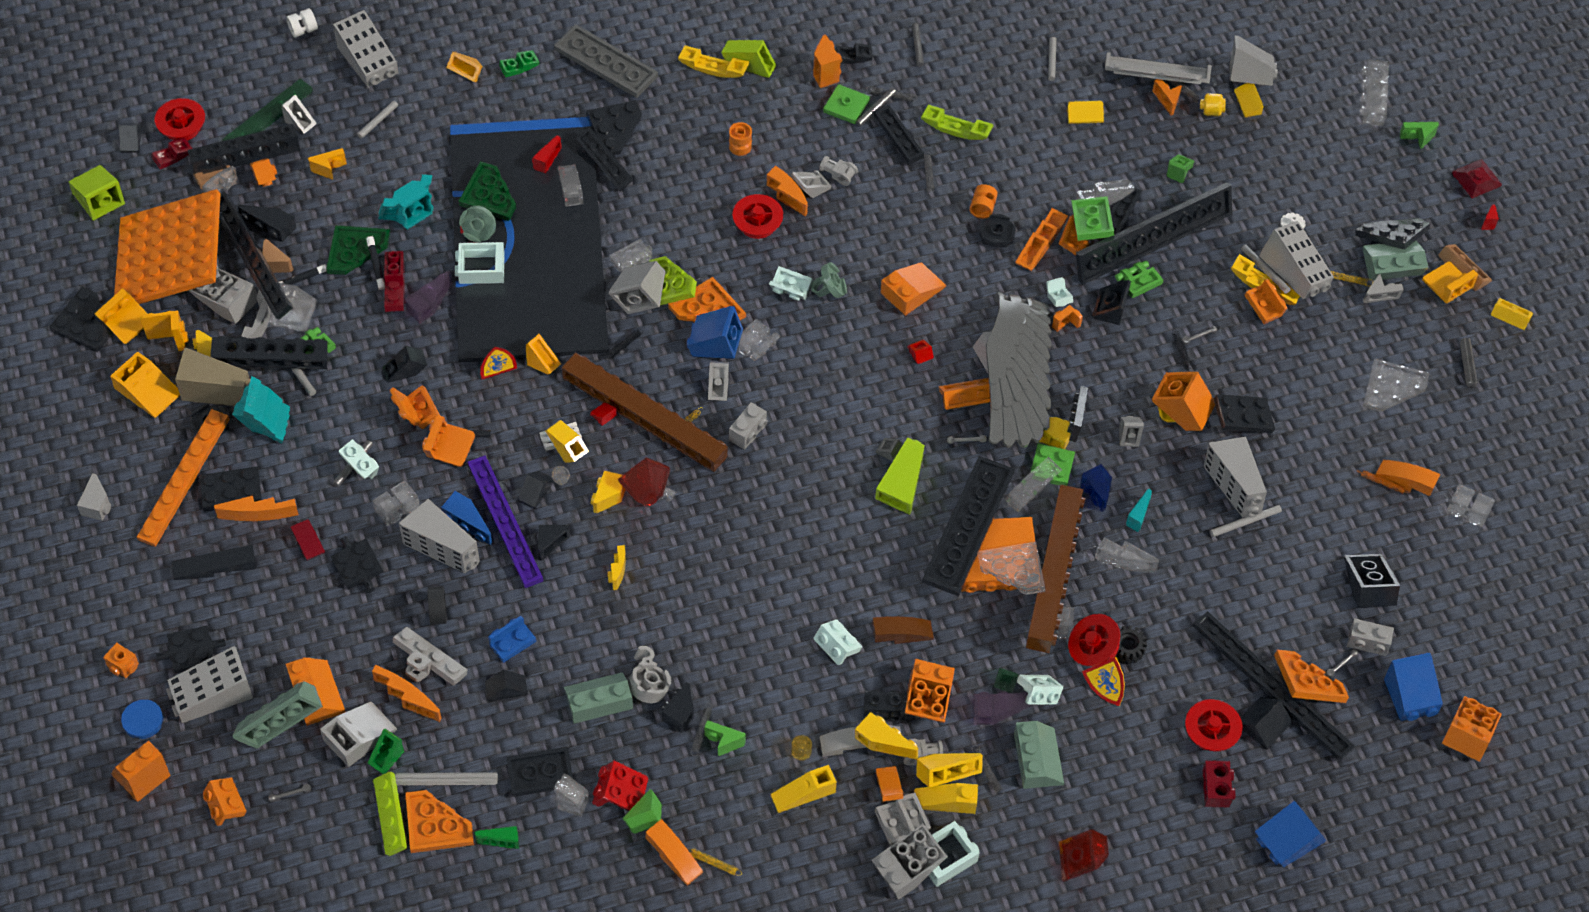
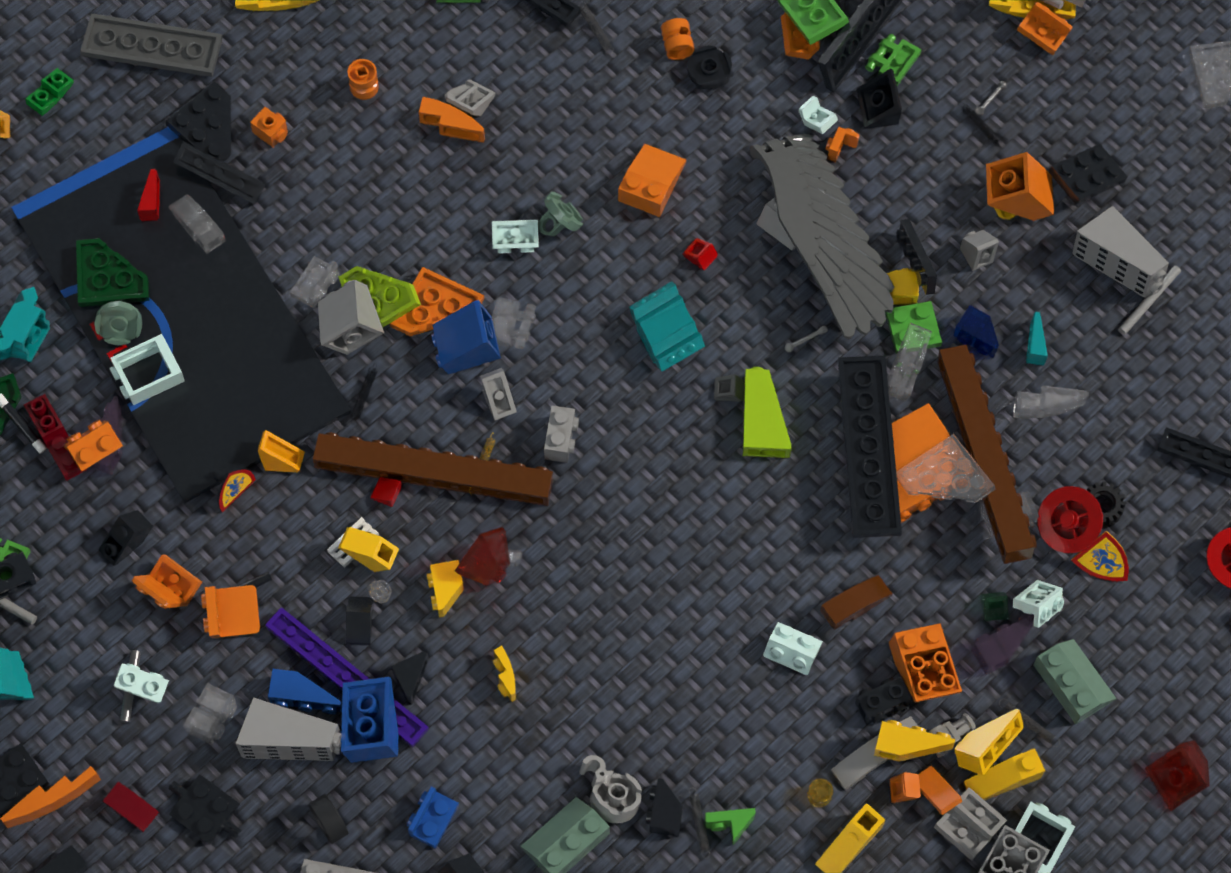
camera: 25 degrees left, 10 degrees up
red wheel [733,194,783,239] -> none
light grey connector [819,156,858,186] -> none
orange fence [939,378,990,410] -> none
orange slope [1015,208,1068,271] -> none
none -> orange bracket [64,419,123,471]
none -> orange brick [250,107,288,148]
none -> blue slope [341,677,398,763]
none -> teal slope [629,281,705,372]
none -> orange slope [890,772,921,803]

